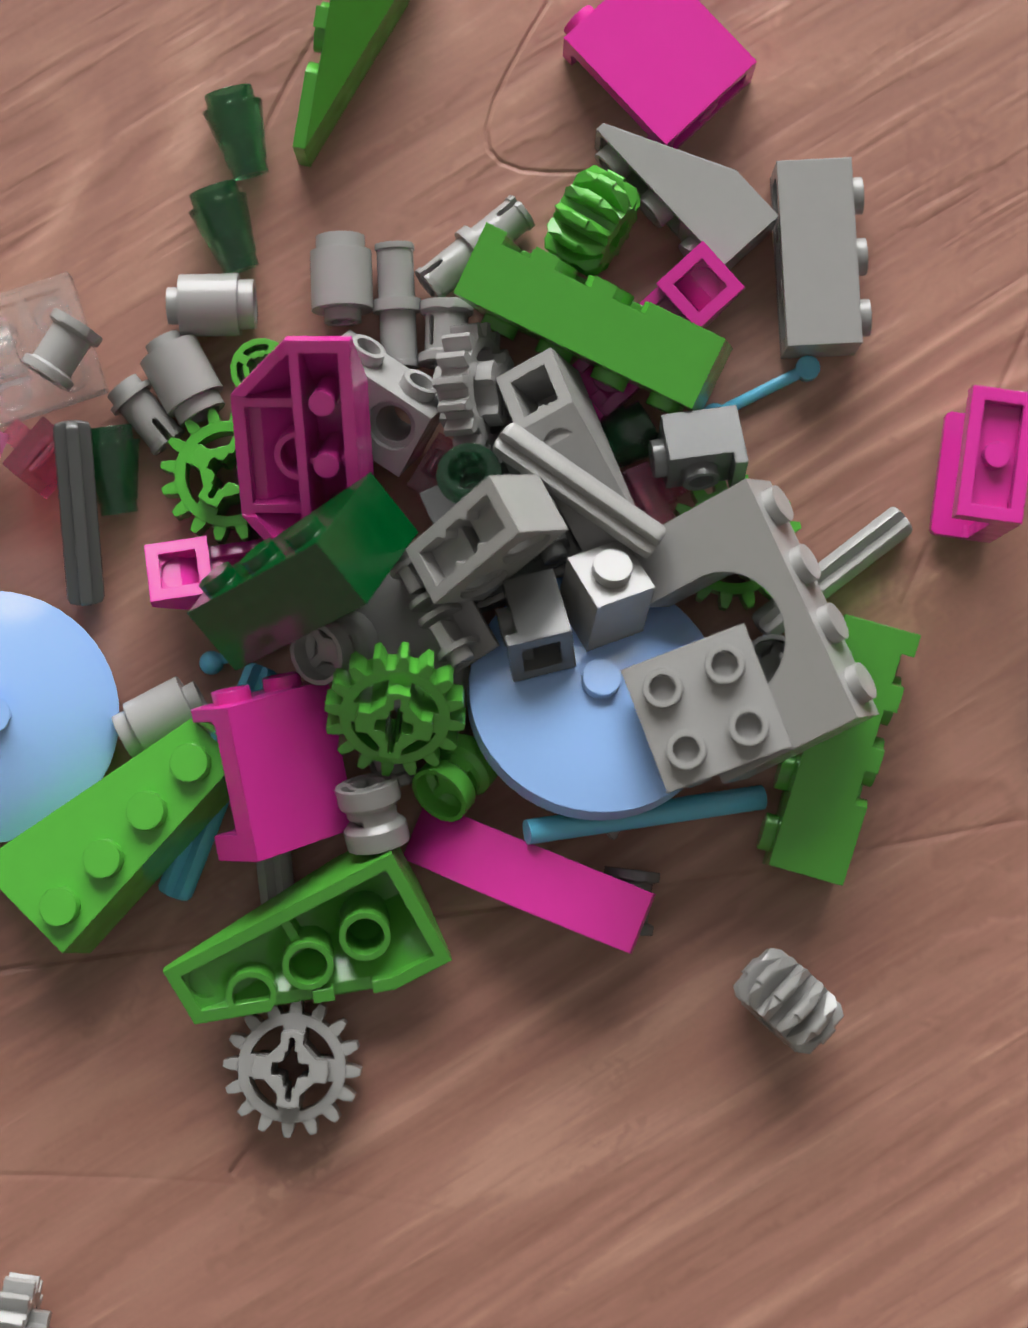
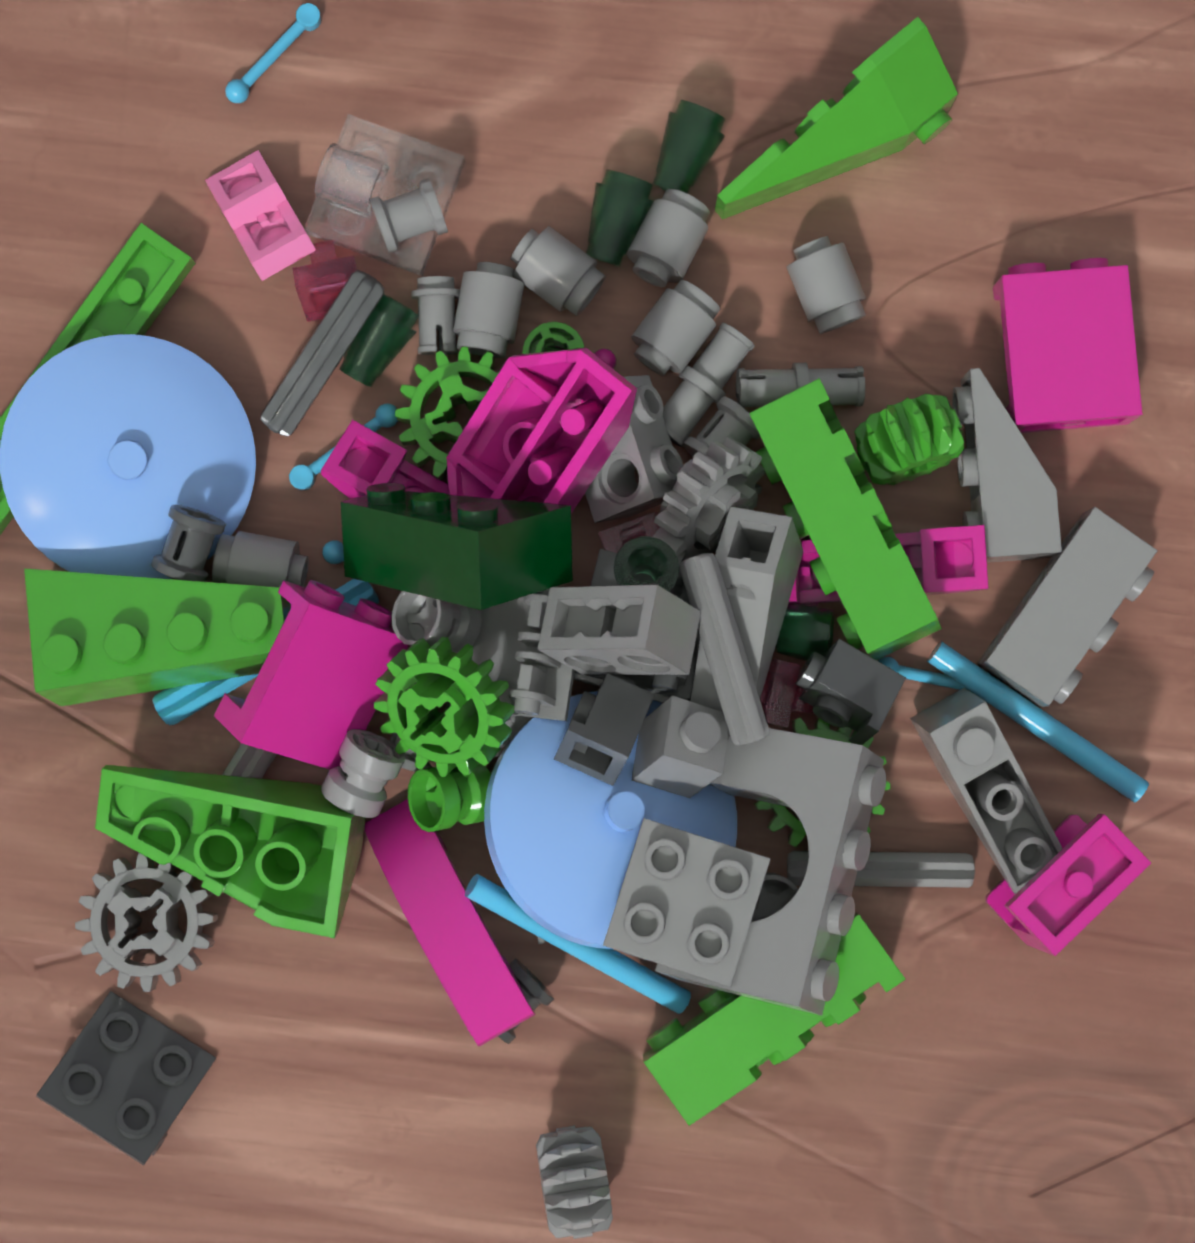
camera: 40 degrees right, 0 degrees up
none -> dark grey hinge [36,991,216,1165]
none -> dark grey bush [151,505,226,582]
none -> medium azure hinge [289,403,398,490]
none -> light grey brick [627,189,710,287]
none -> light grey brick [786,236,866,334]
none -> light grey slope [910,688,1063,894]
none -> medium azure bar [927,641,1149,803]

